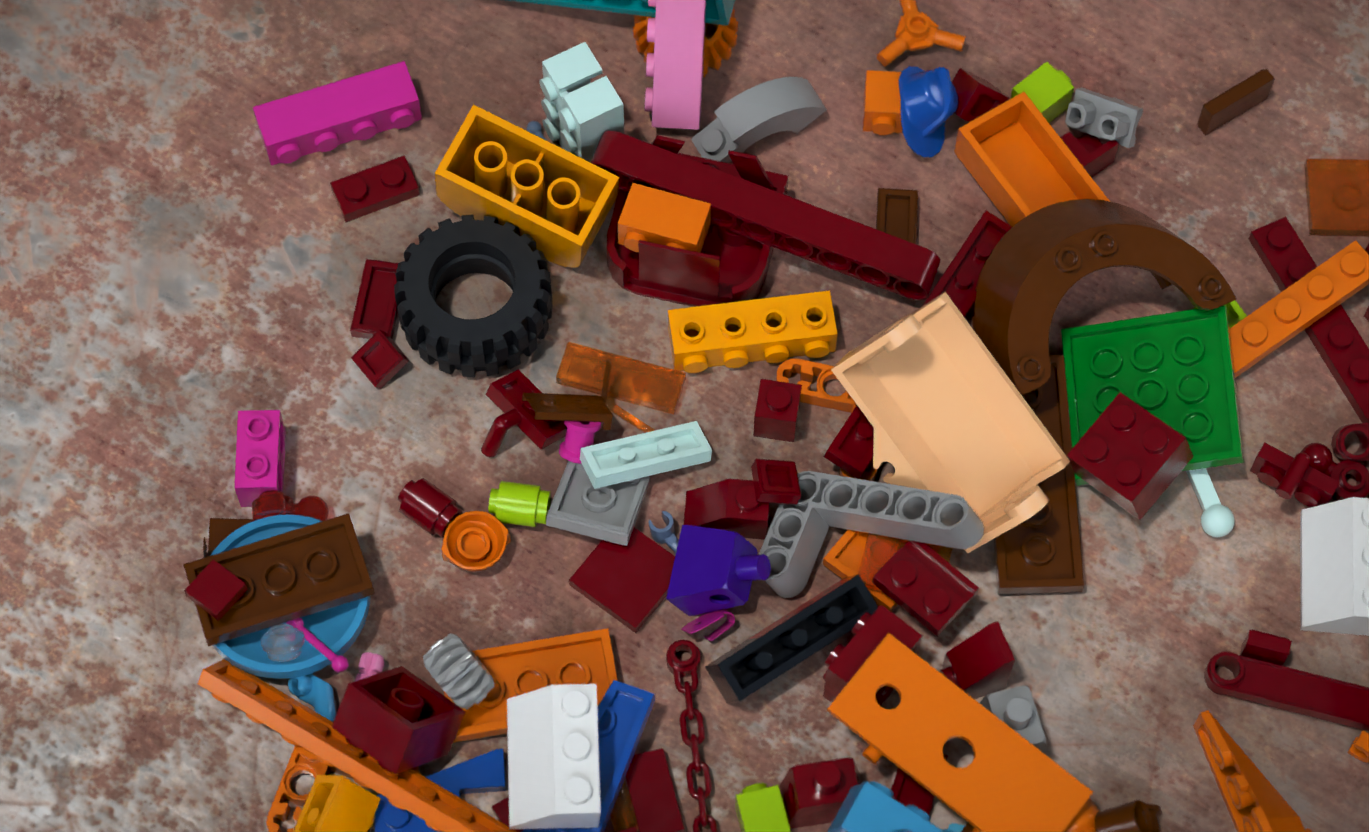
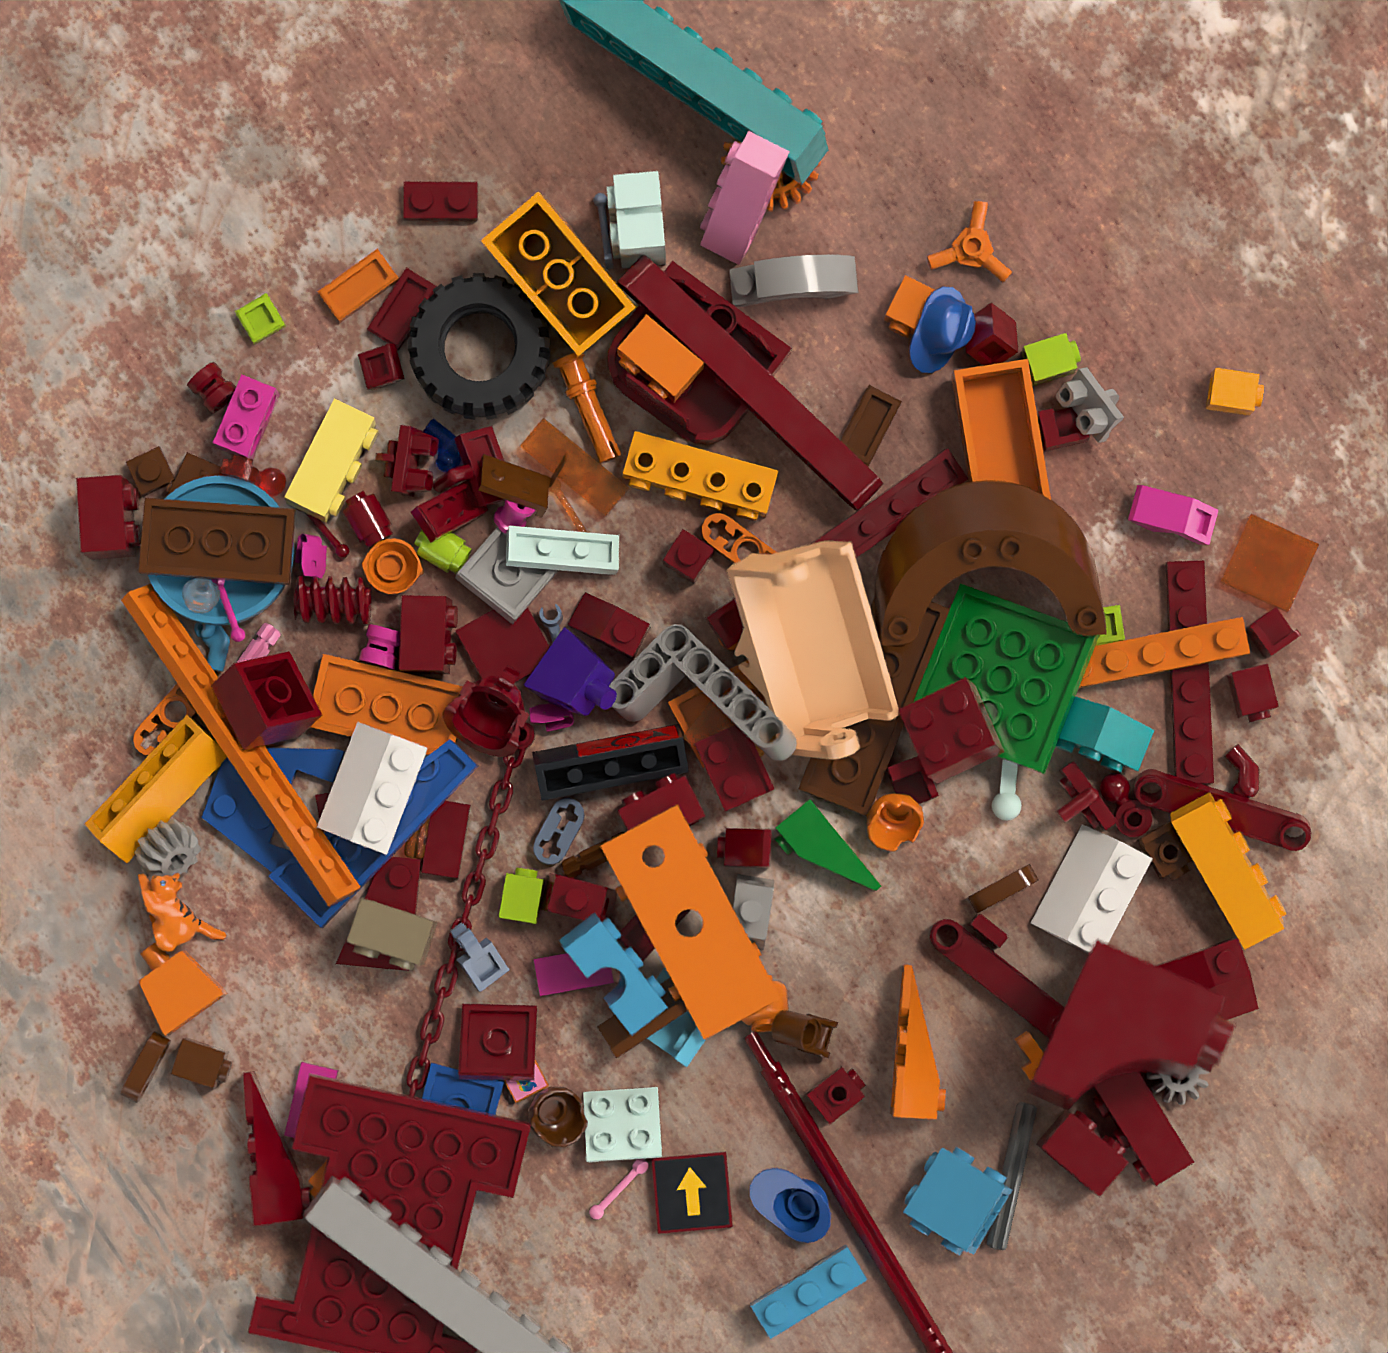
camera: 25 degrees right, 20 degrees up
dark red tile [184,559,248,621] -> none
dark pink brick [253,61,422,166] -> none
light grey gear [423,634,494,710] -> none
dark red tile [751,458,801,505] -> none
reddish brown tile [1197,68,1275,136] -> none
none -> dark red brick [76,475,141,560]
none -> reddish brown plate [126,446,175,497]
none -> dark red wheel [187,362,236,414]
none -> lime tile [235,293,286,345]
none -> light yellow brick [284,398,379,523]
none -> dark red piece [294,576,372,625]
none -> dark pink piece [295,533,327,578]
none -> dark red hinge [296,508,350,558]
none -> orange tile [317,248,399,323]
none -> dark pink wheel [359,624,400,670]
none -> dark red hips [375,425,439,497]
none -> dark red brick [399,595,458,674]
none -> dark red plate [411,480,488,543]
none -> clear blue arm [423,418,461,472]
none -> dark red helmet [443,665,530,757]
none -> sand blue beam [533,798,585,865]
none -> orange pin [553,352,622,464]
none -> reddish brown axle [561,832,625,878]
none -> green slope [774,799,881,891]
none -> orange hair [867,794,924,852]
none -> dark red panel [886,756,939,804]
none -> reddish brown beam [968,864,1039,914]
none -> teal brick [1056,696,1154,773]
none -> dark pink slope [1128,485,1219,545]
none -> light orange brick [1206,367,1264,416]

